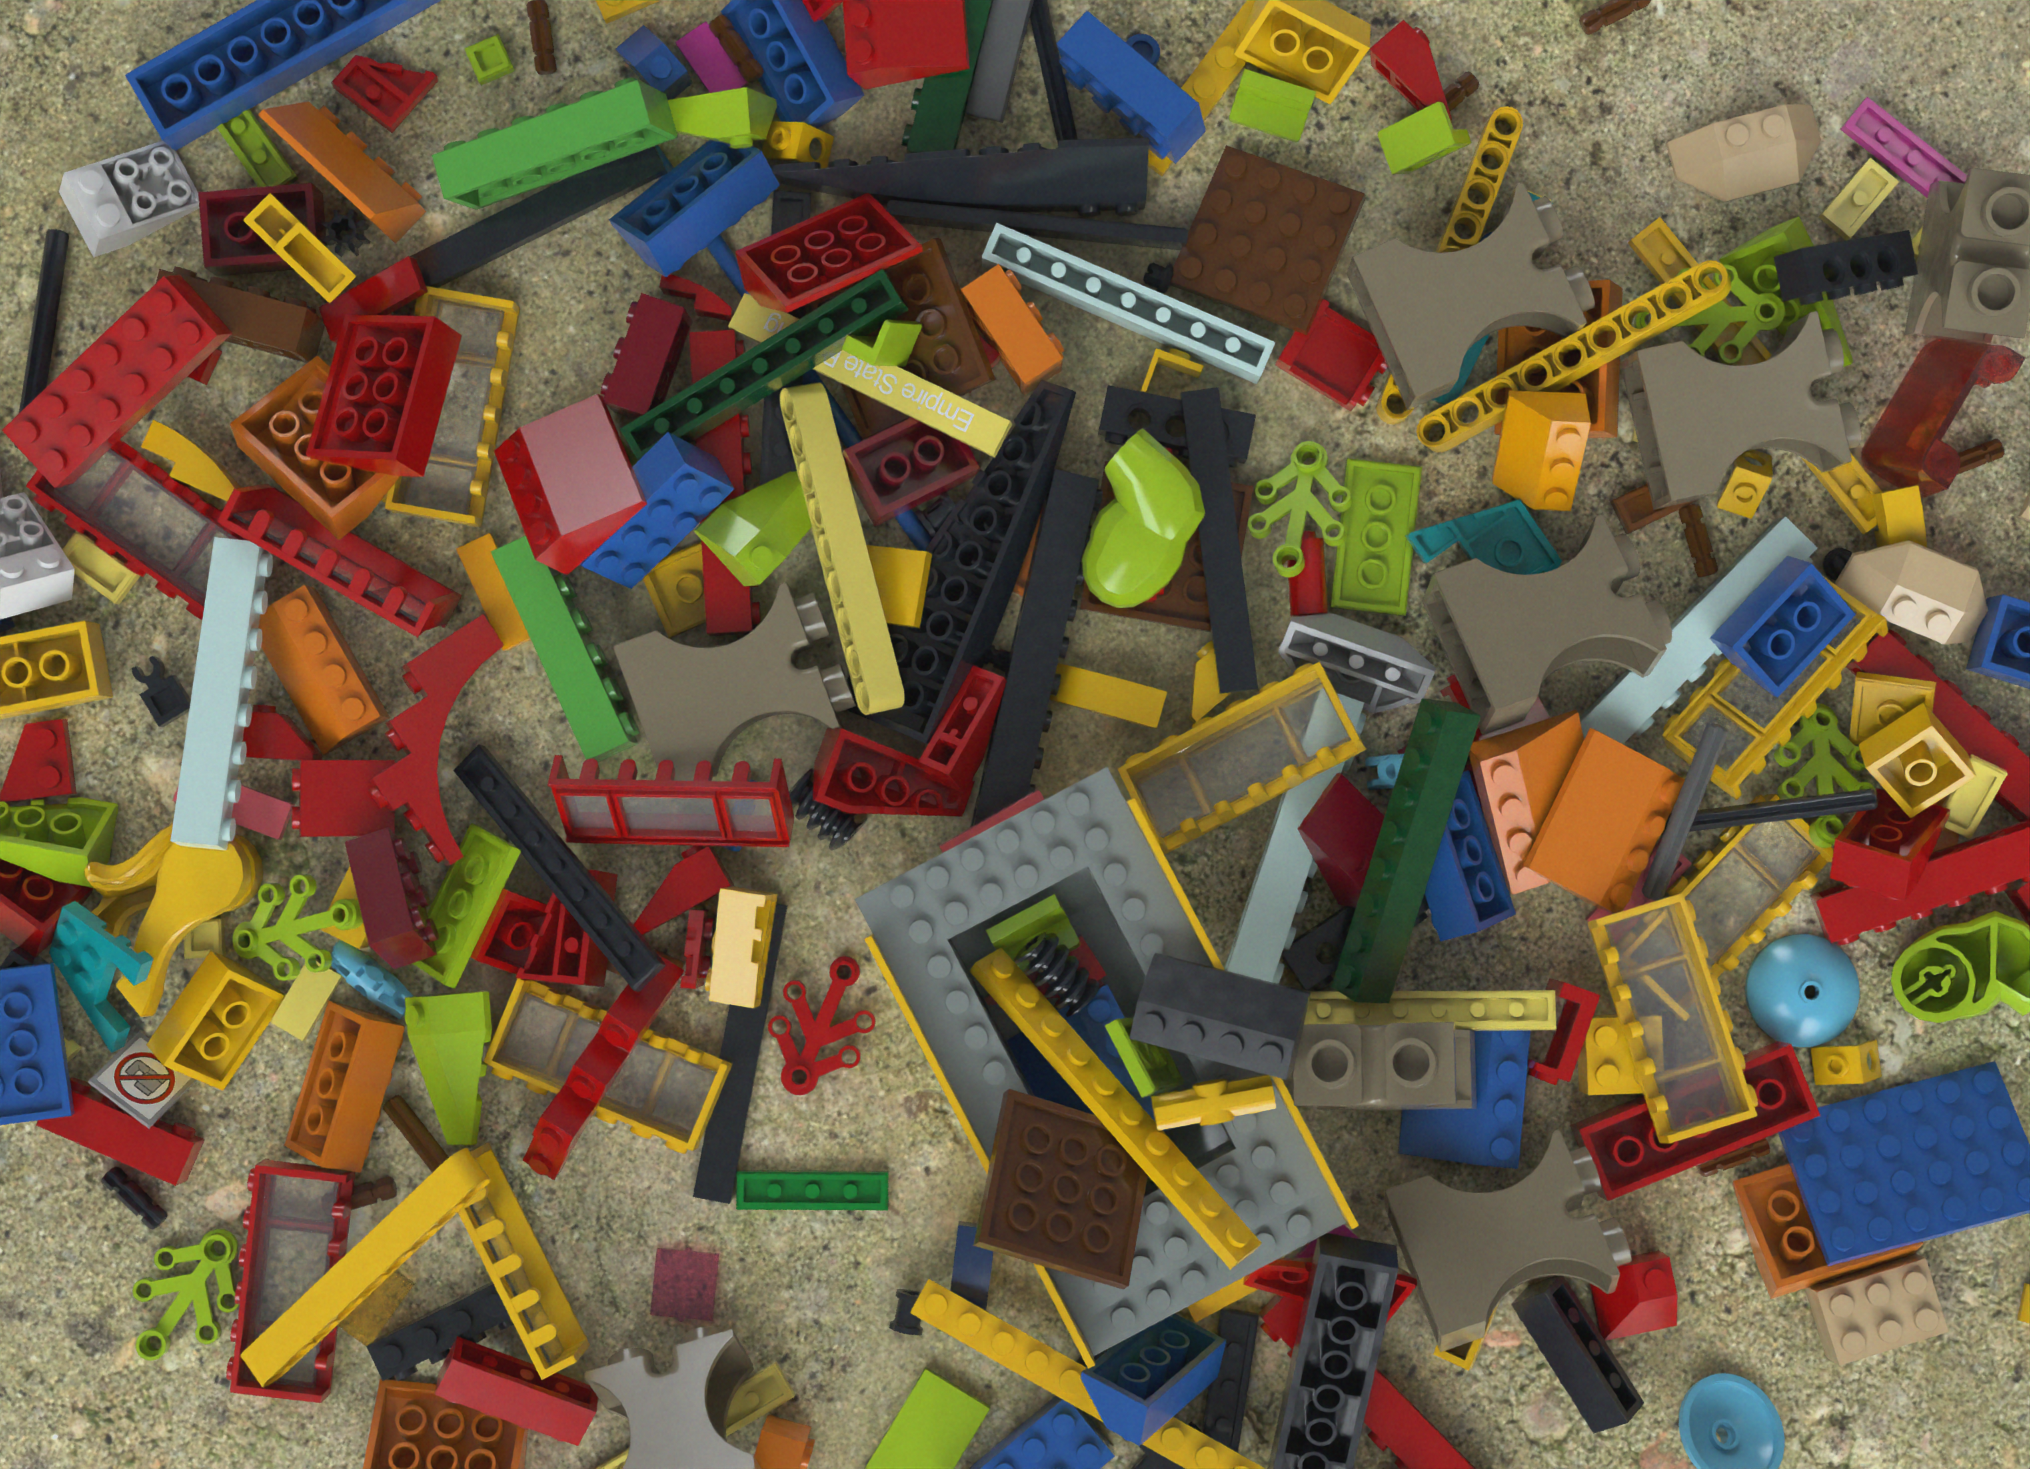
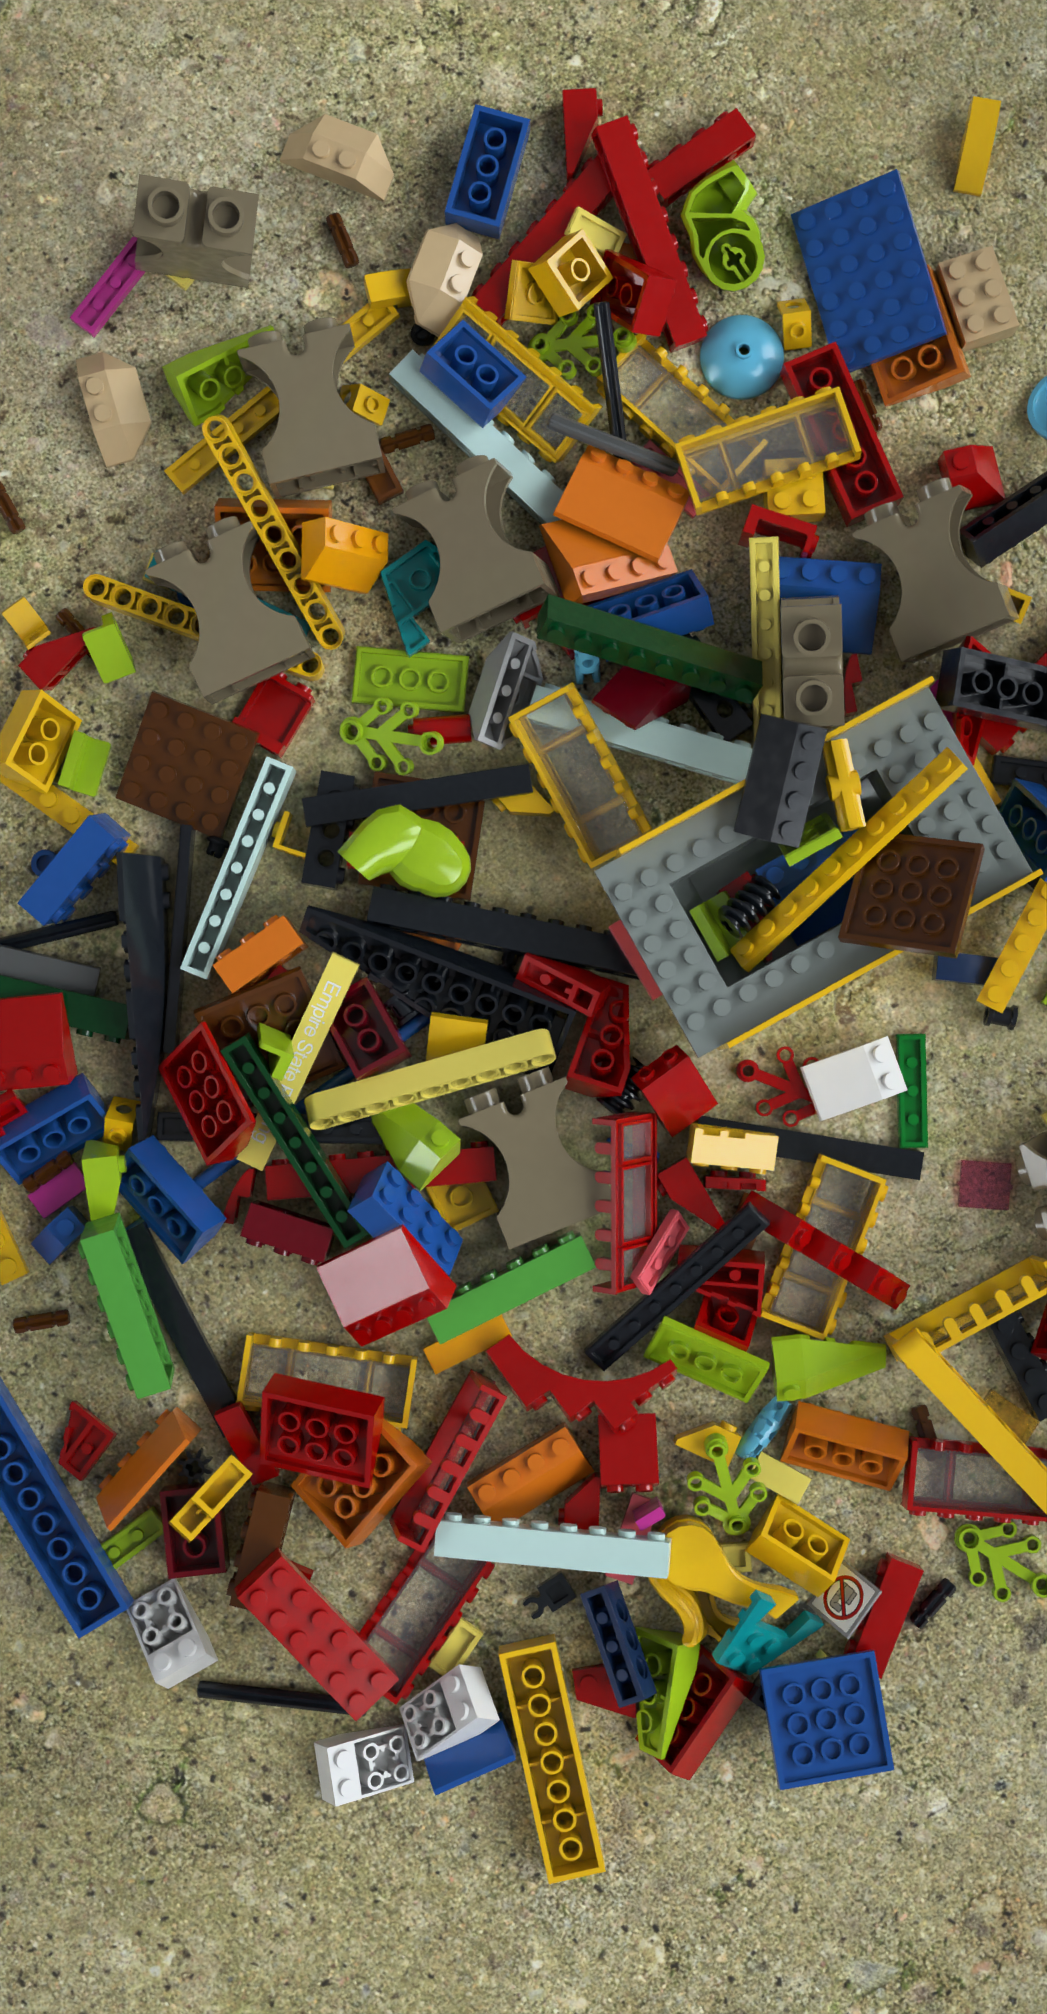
camera: 90 degrees left, 0 degrees up
yellow slope [141,419,240,501] -> none
dark red brick [345,827,439,969] -> none
reddish brown axle [383,1095,449,1173] -> none
lime tile [464,34,515,86] -> none
yellow slope [1049,663,1167,729] -> none
lime plant [1634,265,1785,364] -> none
black brick [1774,230,1918,306] -> none
light yellow plate [1819,158,1899,241] -> none
clear red windscreen [1861,339,2026,499] -> none
none -> yellow bracket [2,596,51,650]
none -> dark blue brick [580,1580,657,1708]
none -> coral tile [630,1209,690,1296]
none -> red panel [631,1045,718,1138]
none -> dark pink tile [632,1496,666,1531]
none -> white slope [800,1036,907,1121]
none -> red slope [843,653,863,718]

